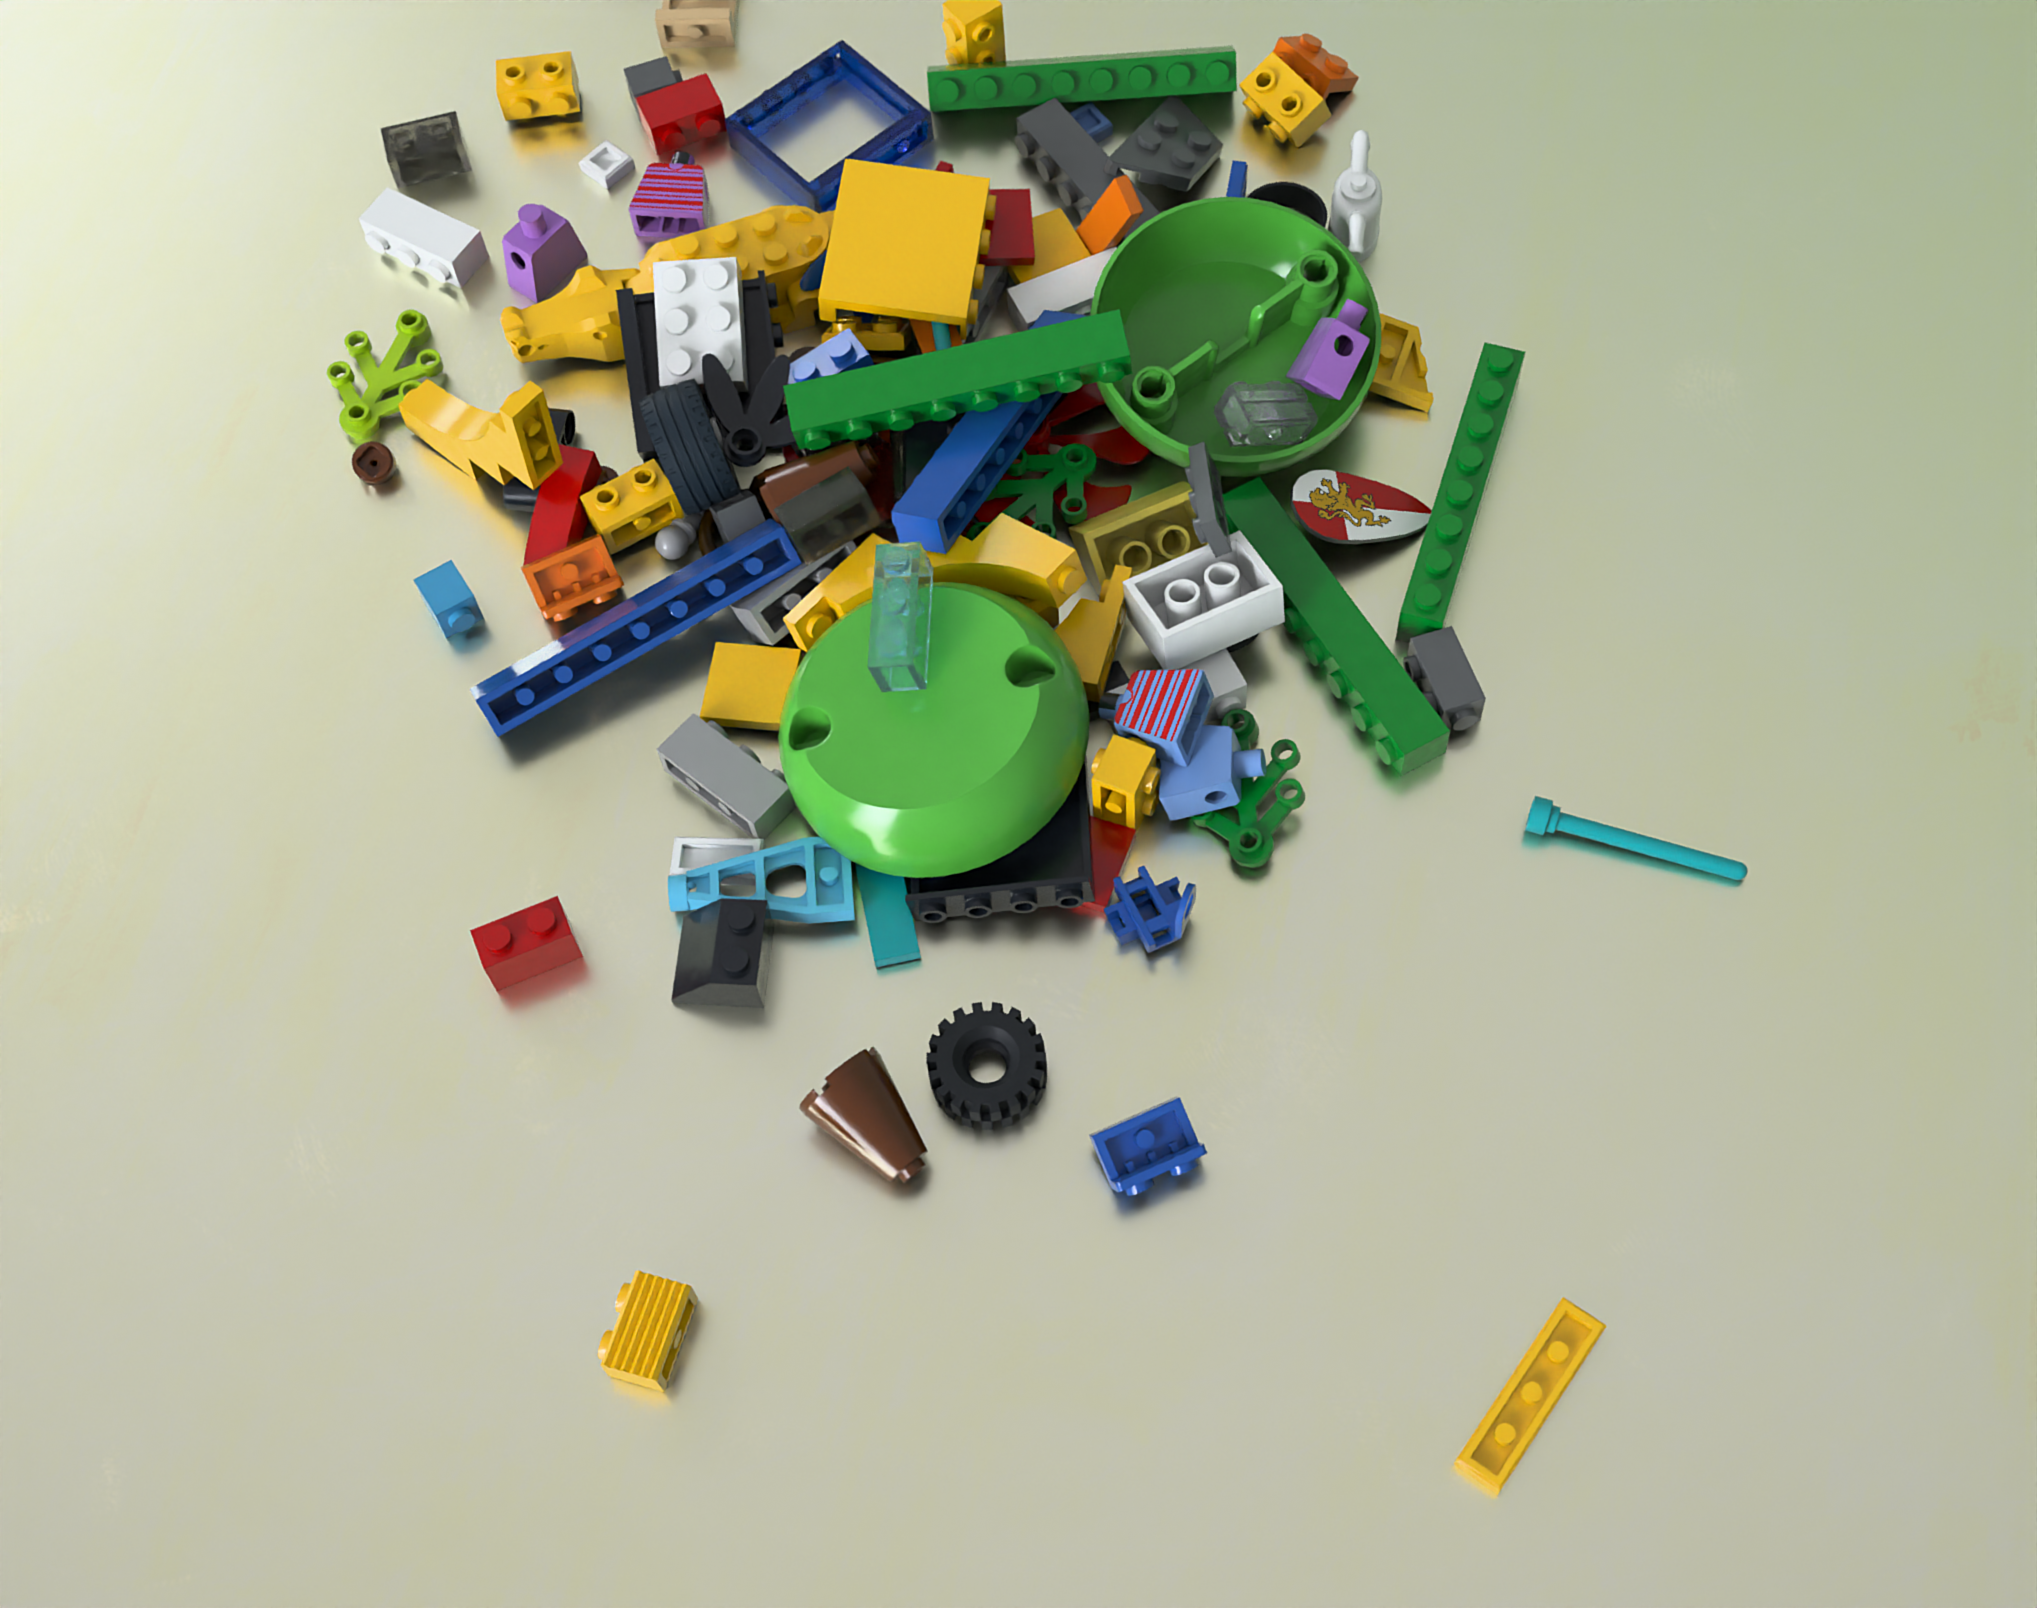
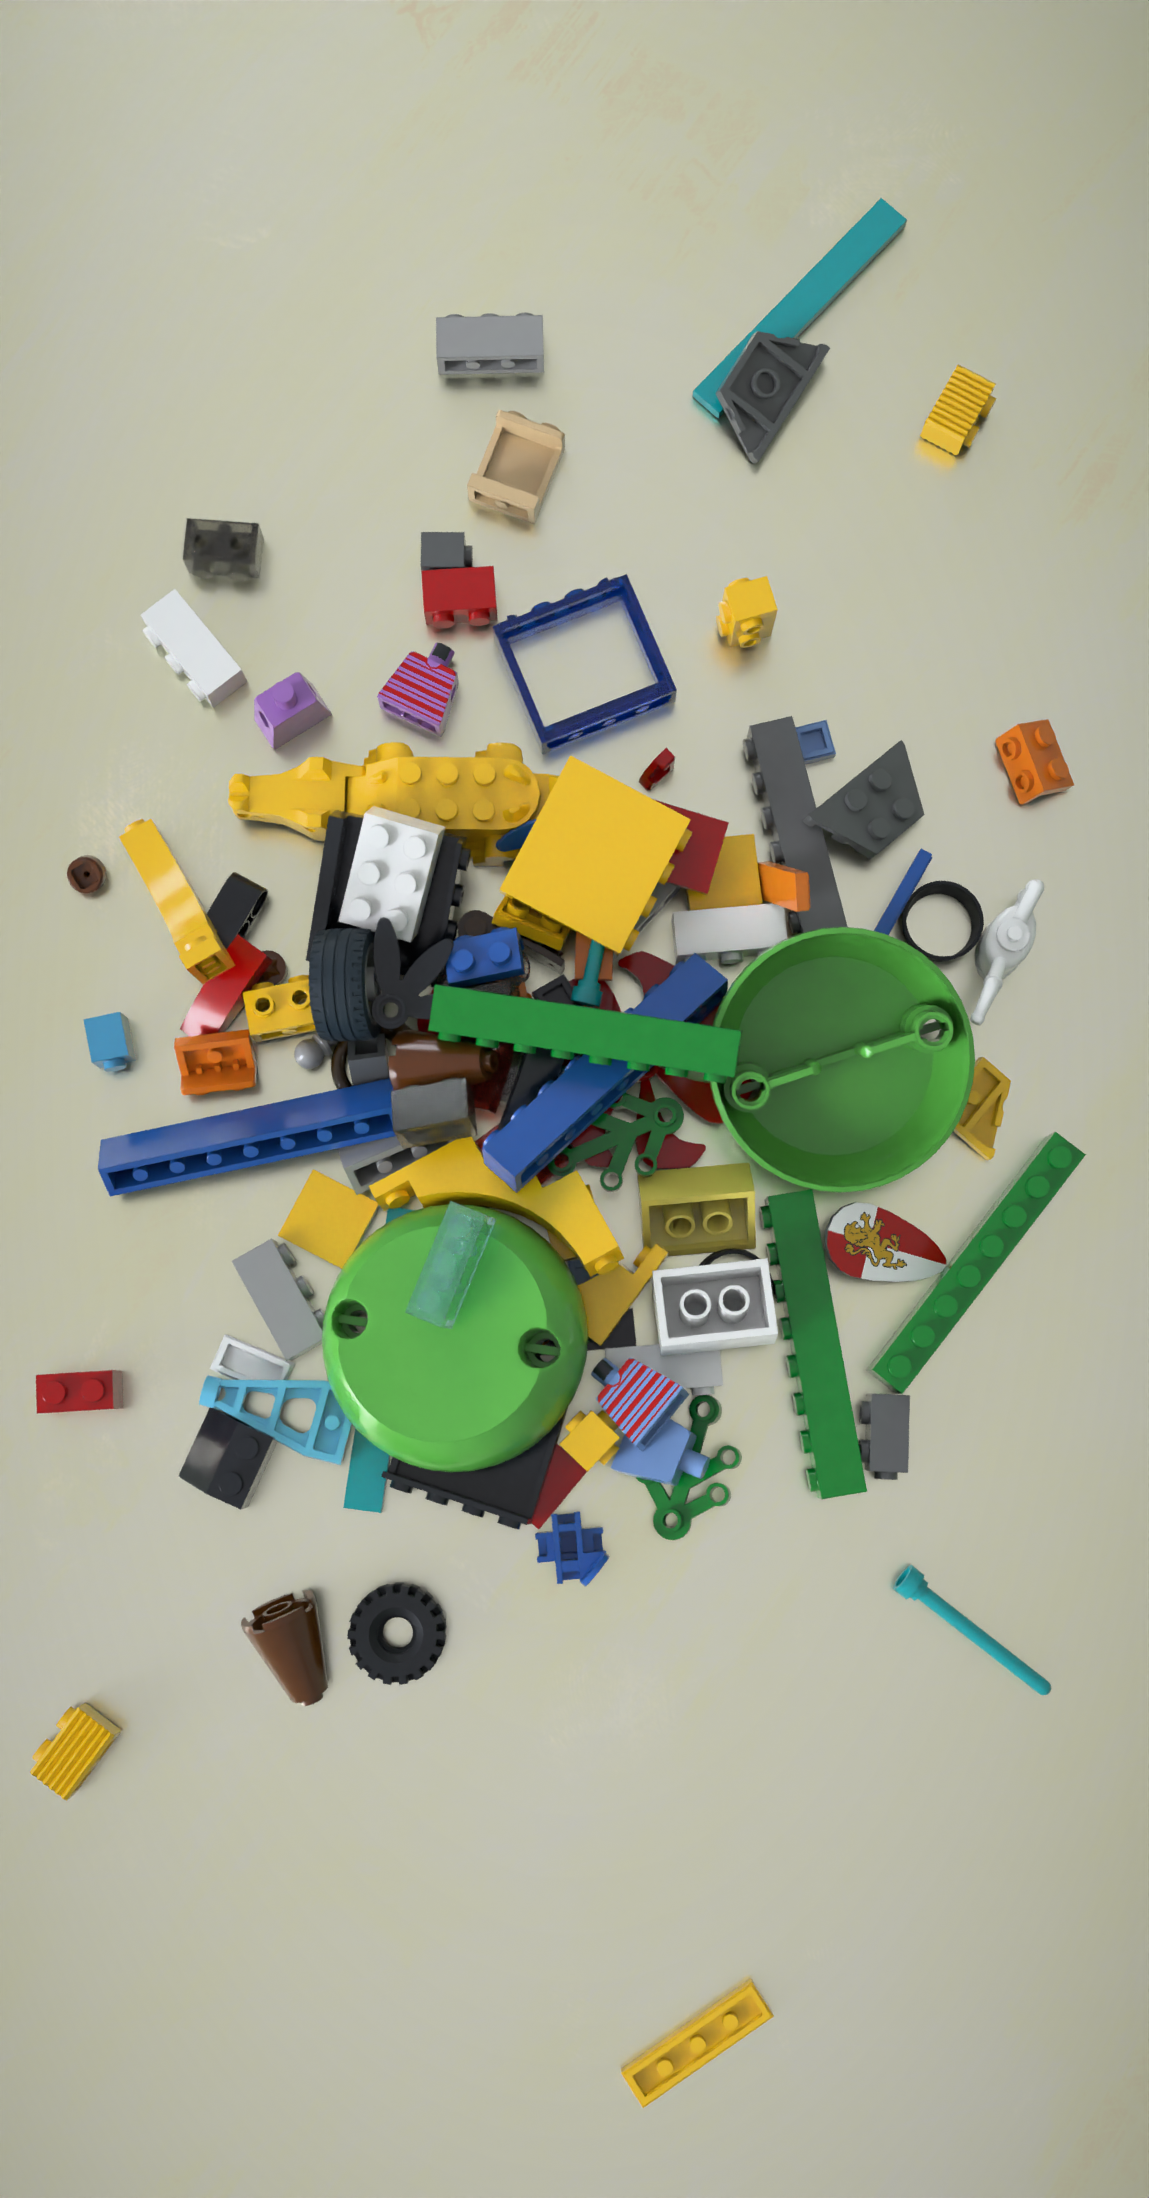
camera: 15 degrees right, 20 degrees up
lime plant [327,310,444,439] -> none
yellow brick [496,51,580,121] -> none
white tile [579,140,635,190] -> none
green brick [927,46,1237,112] -> none
blue bracket [1089,1097,1207,1196] -> none
dark grey plate [1185,441,1232,558] -> none
clear brick [1213,380,1318,447] -> none
yellow brick [1239,51,1332,149] -> none
medium lavender torso [1285,299,1370,400] -> none

